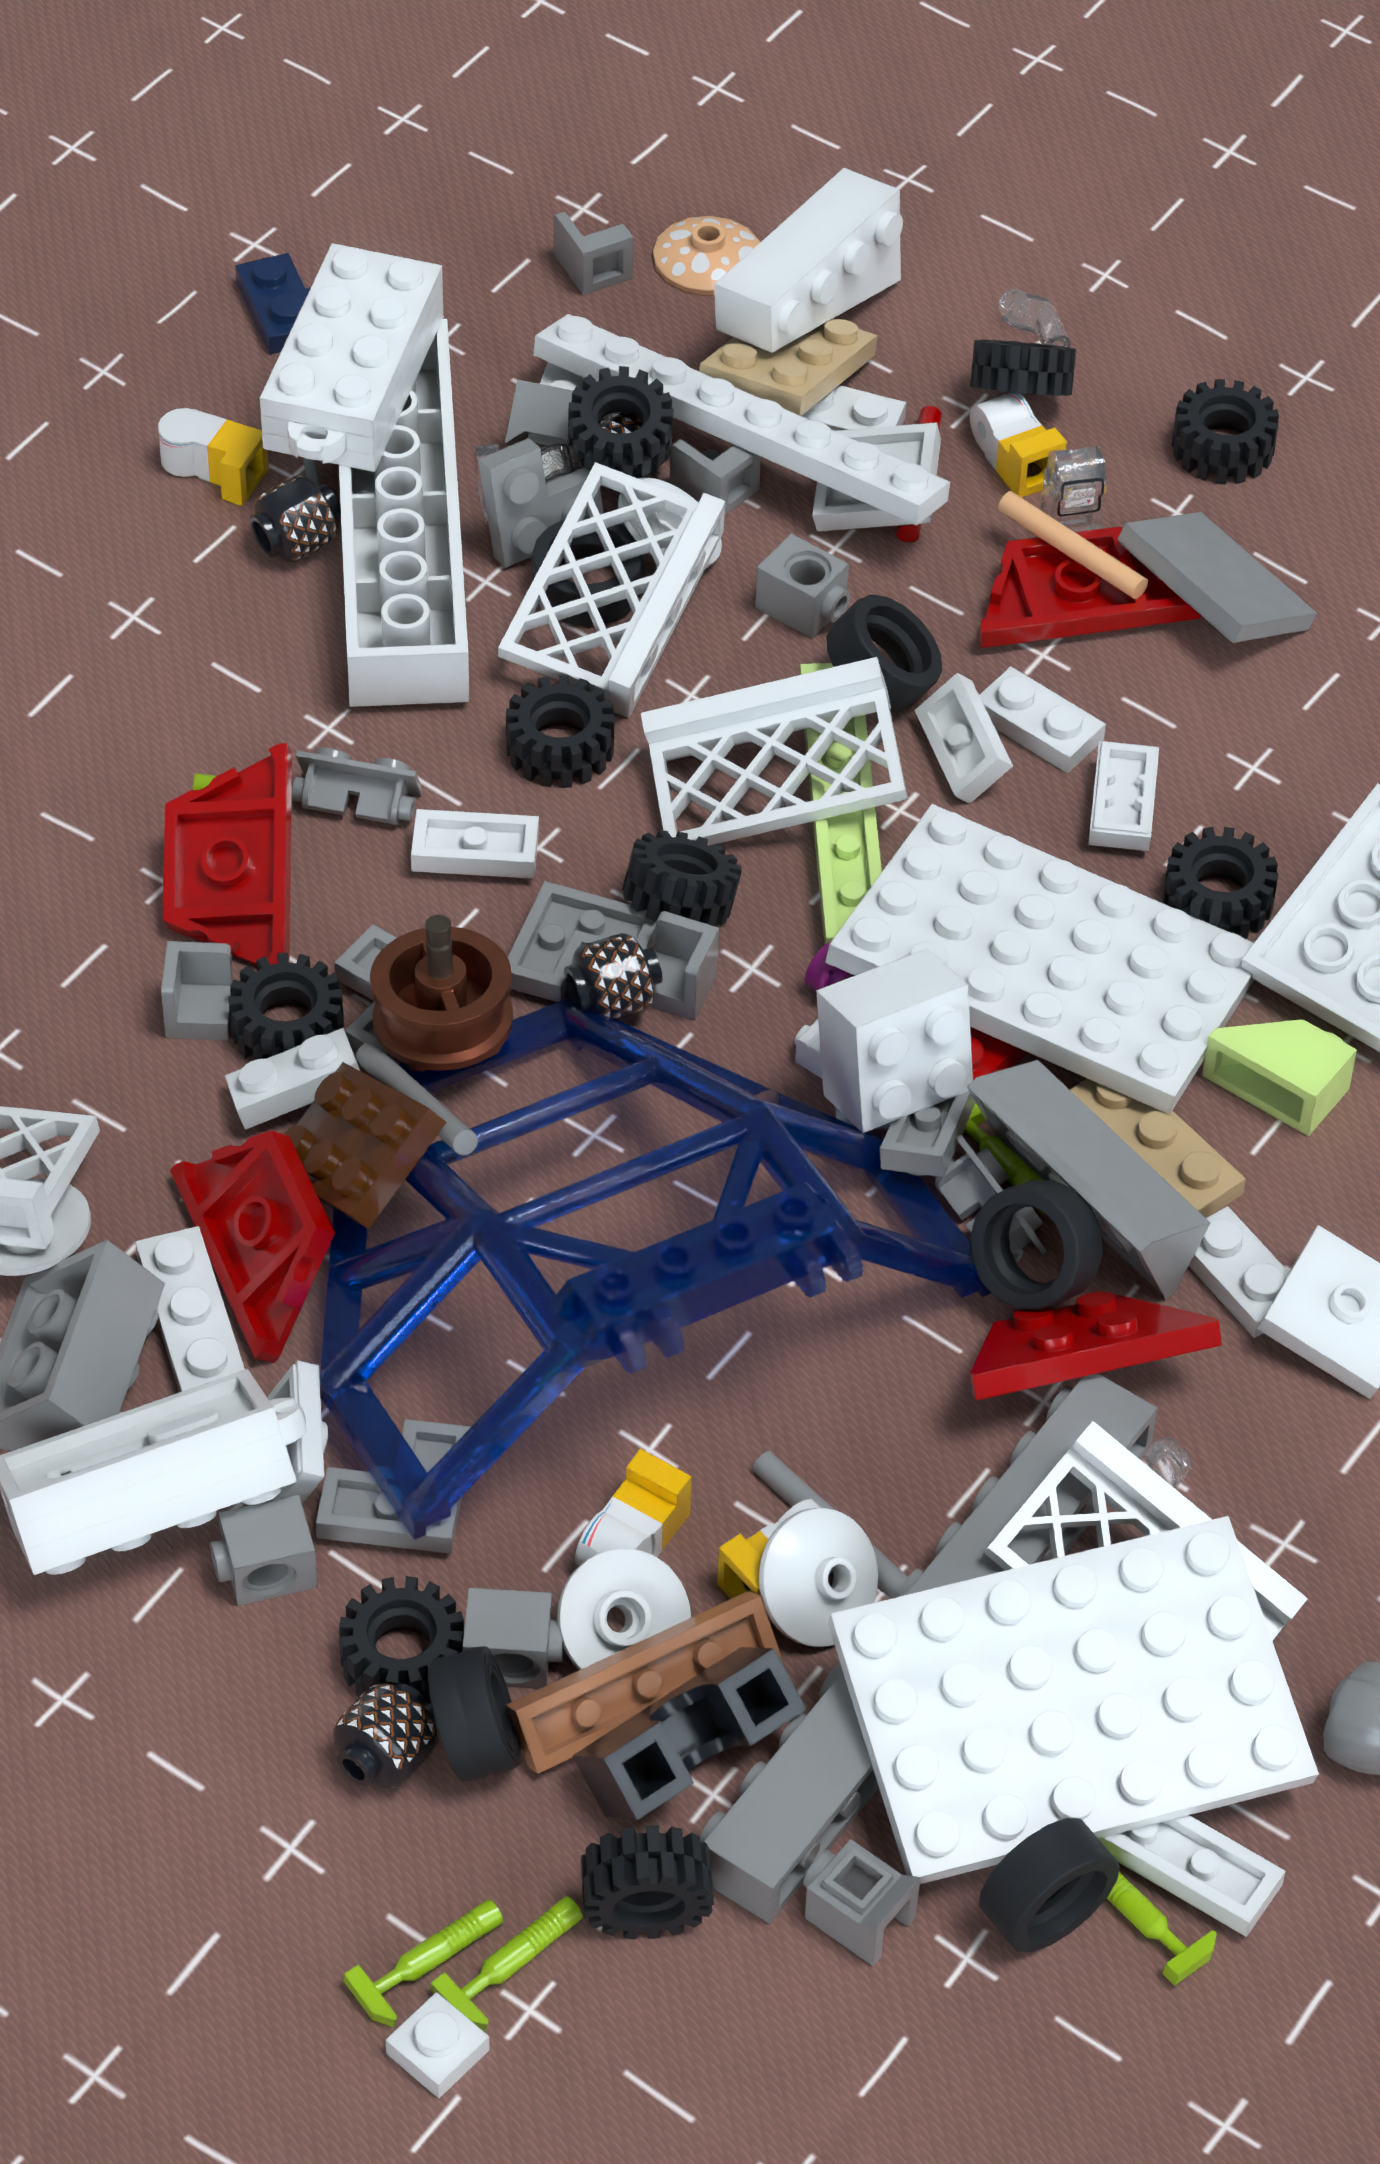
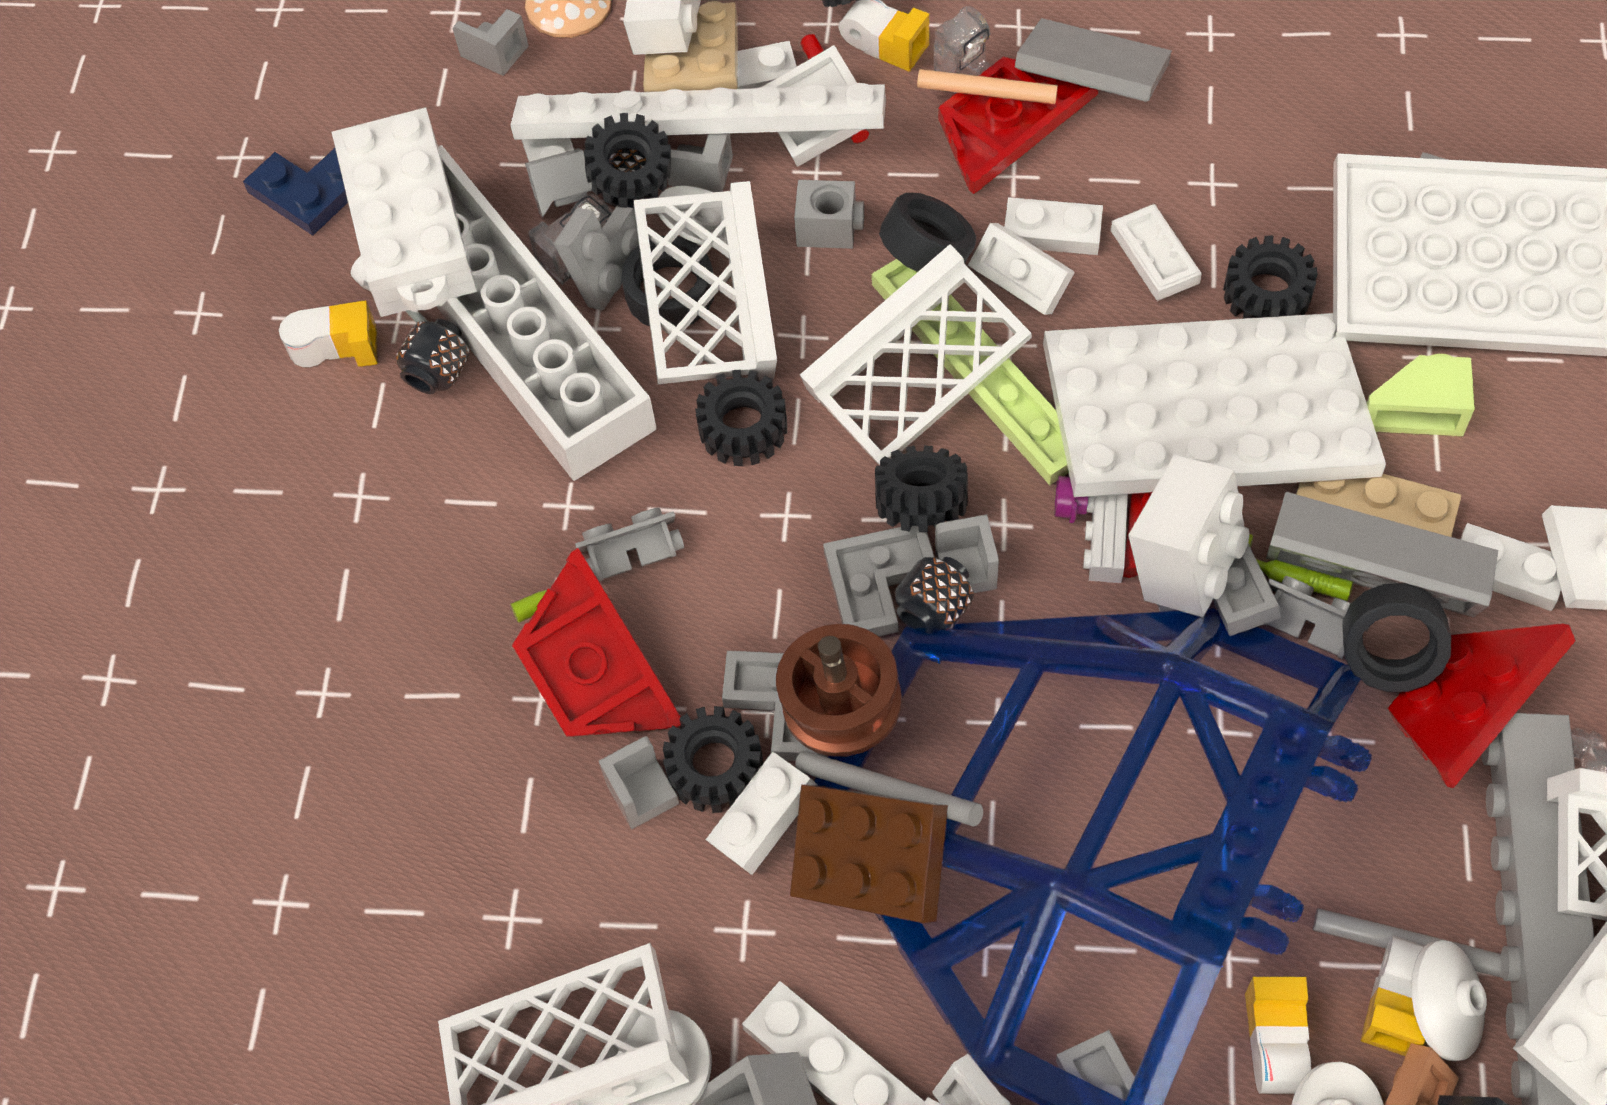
camera: 25 degrees left, 10 degrees up
red wing [170,1130,335,1363] -> none
white plate [411,809,539,879] -> none

